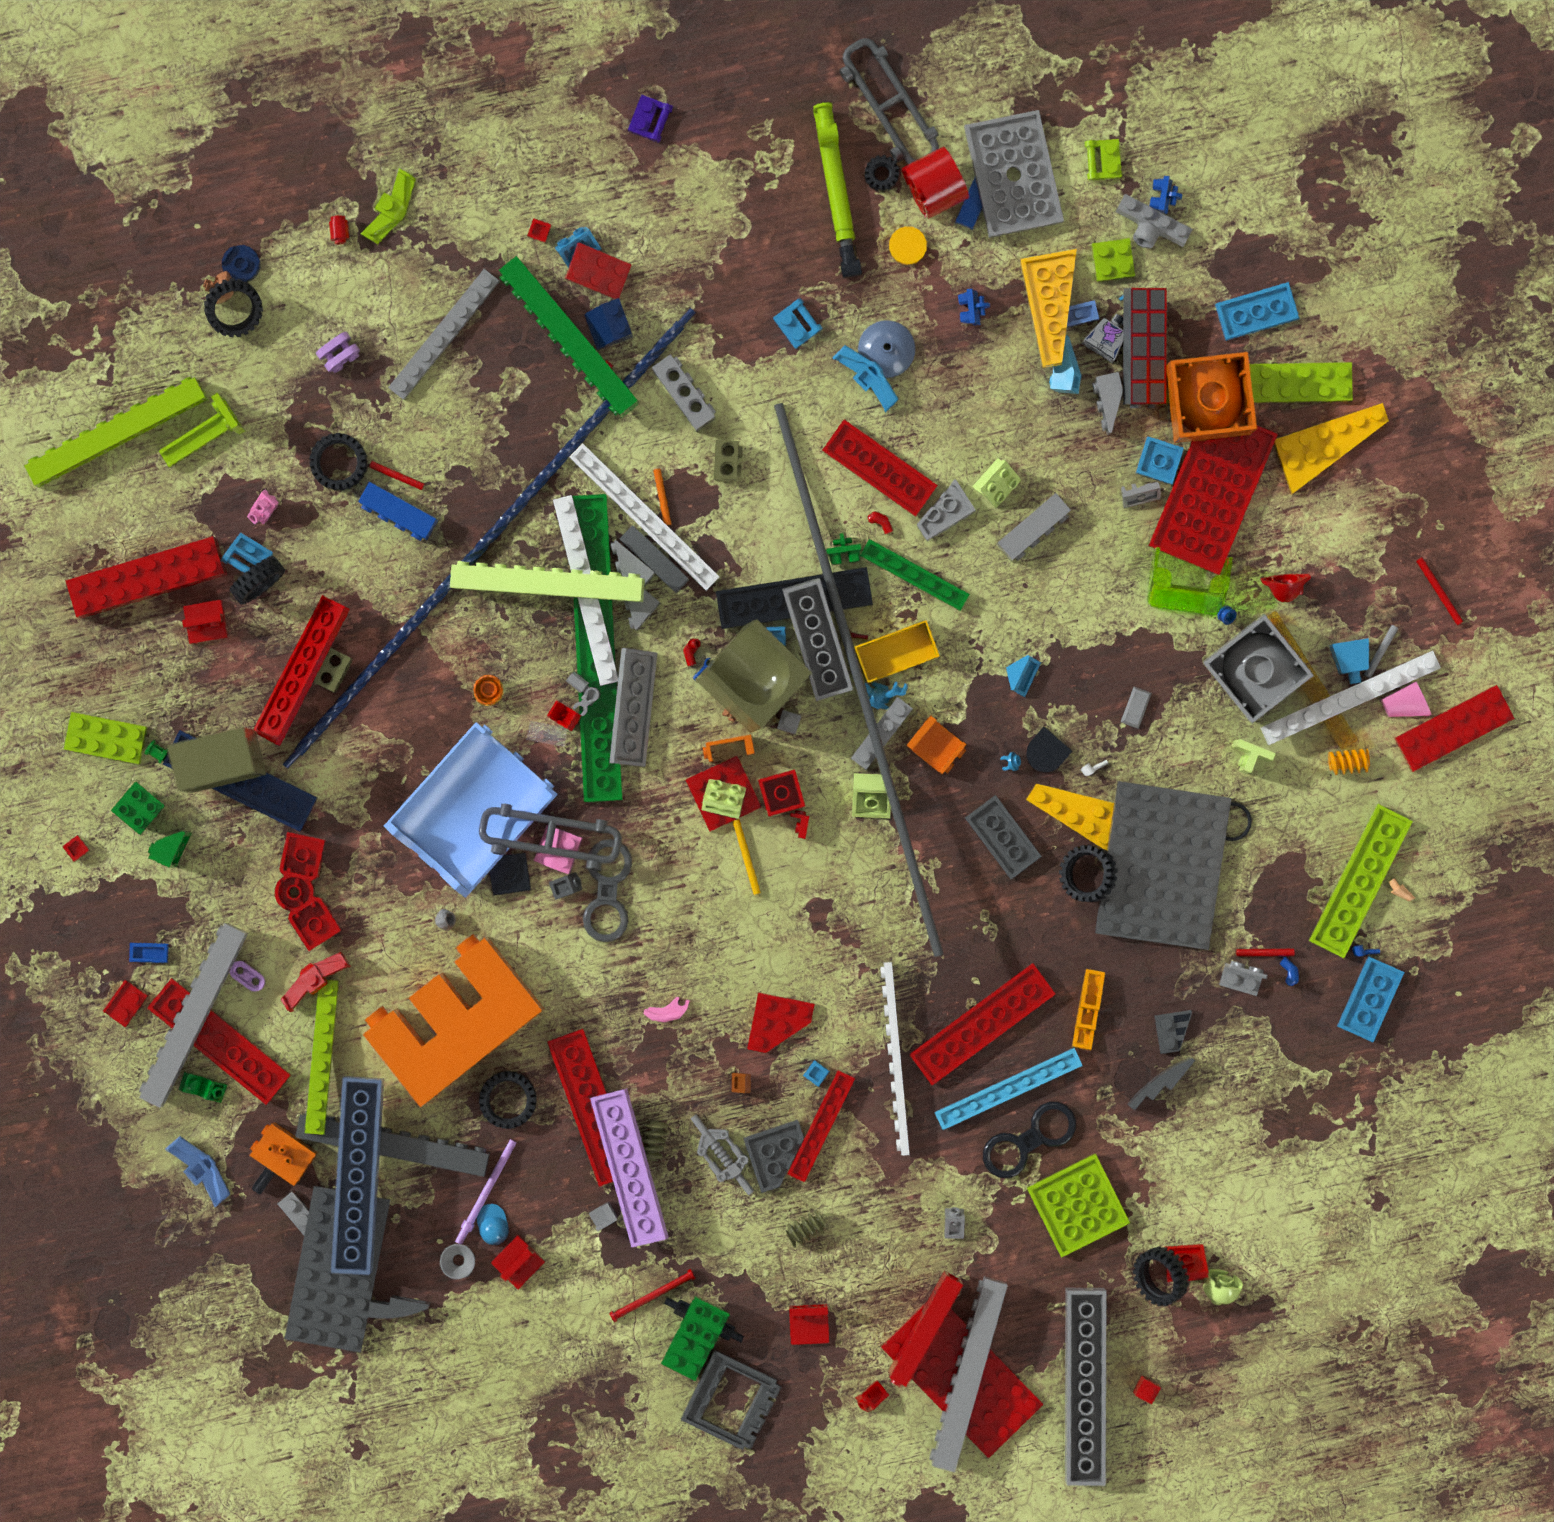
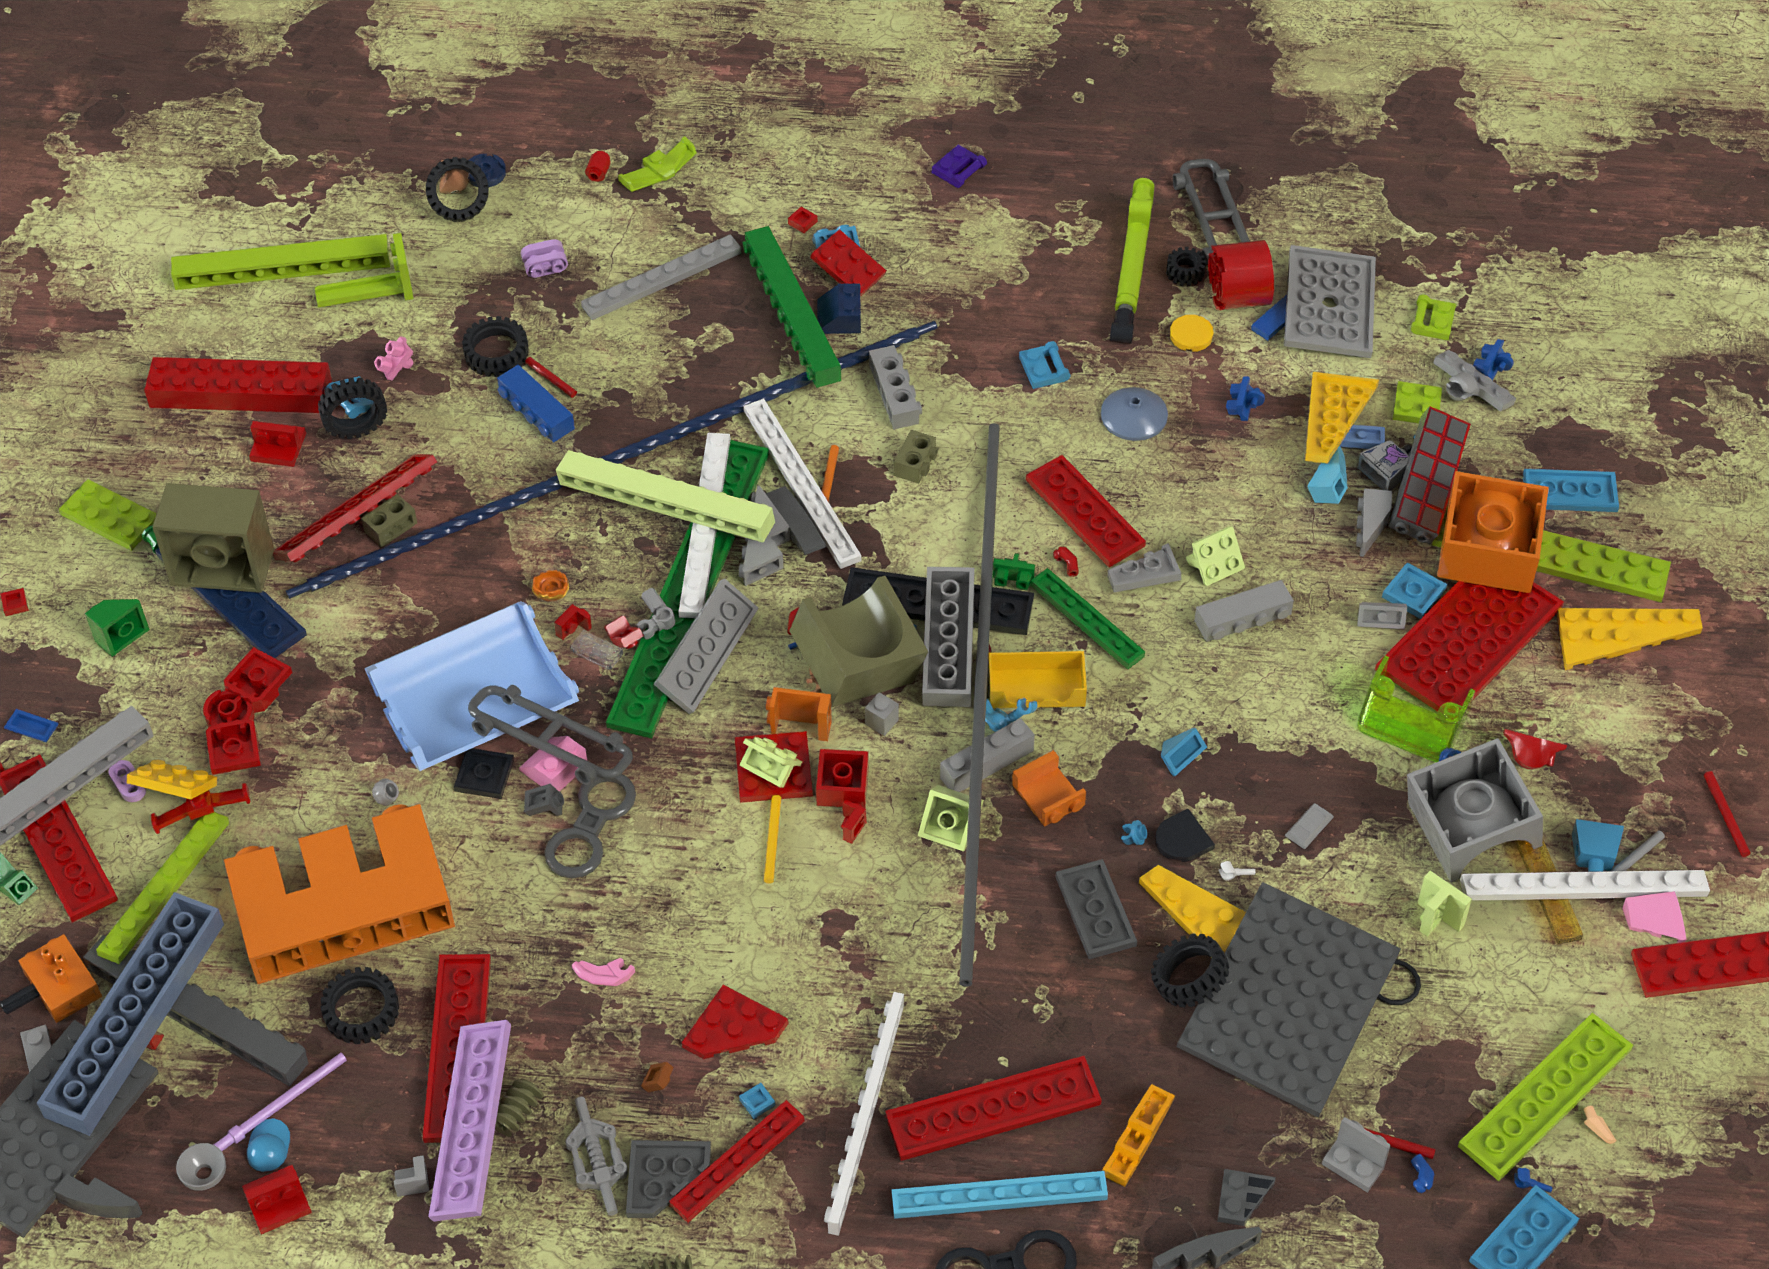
camera: 20 degrees right, 35 degrees down
green bracket [111,782,165,835] -> none
dark azure plate [832,345,899,412] -> none
light orange piece [1328,749,1370,775] -> none
none -> yellow plate [127,760,217,799]
none -> red bracket [554,604,592,640]

